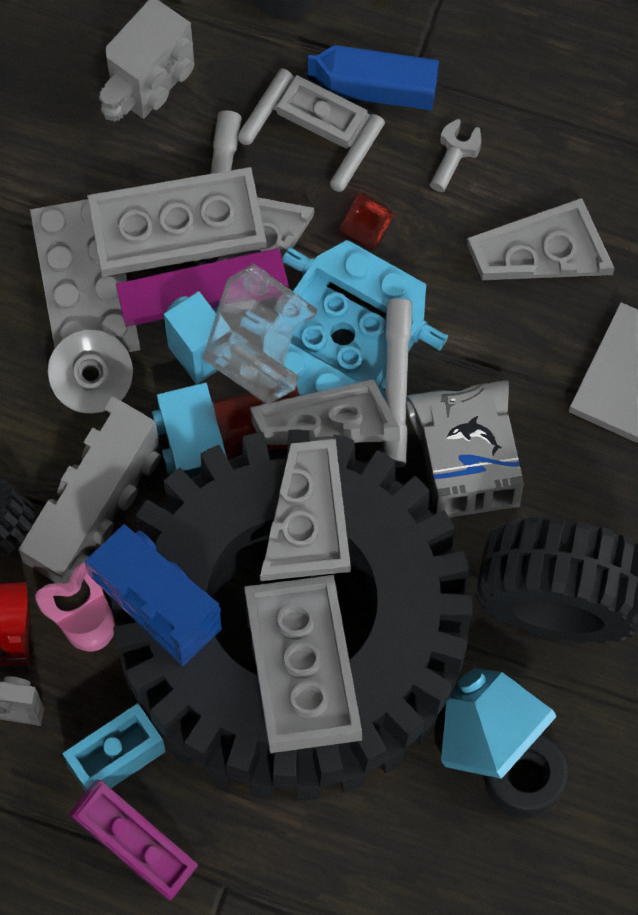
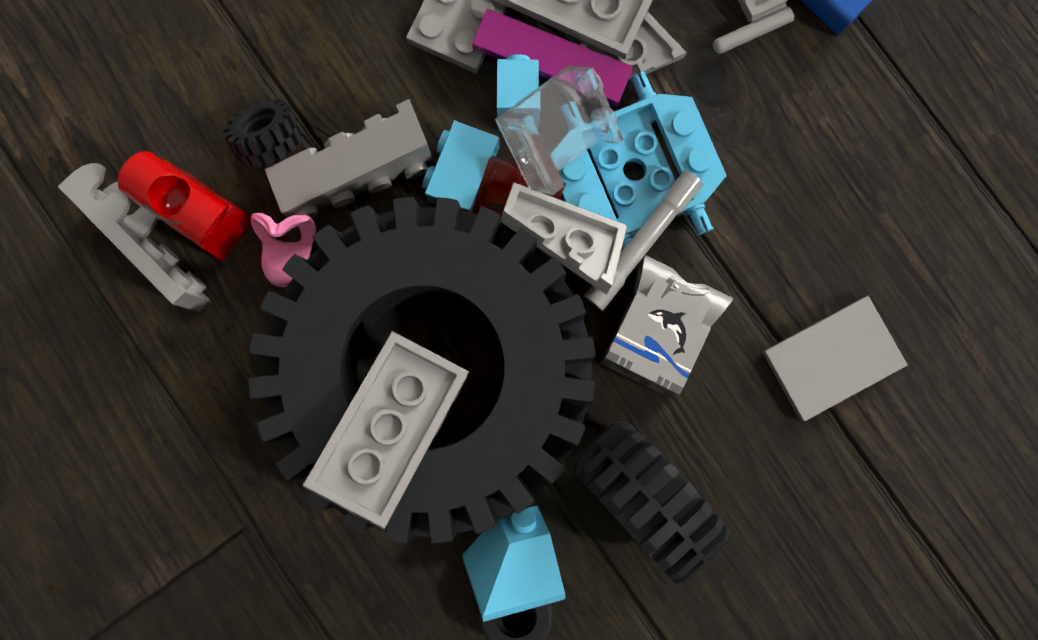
camera: 35 degrees right, 15 degrees up
light grey dish [48,330,133,414] -> none
medium azure brick [62,703,166,792] -> none
magenta tile [68,779,198,901] -> none
blue wedge [85,524,222,667] -> none
light grey wing [260,439,351,581] -> none
clear red slope [340,193,395,250] -> none
light grey bar [430,119,481,192] -> none
light grey wing [467,198,614,280] -> none

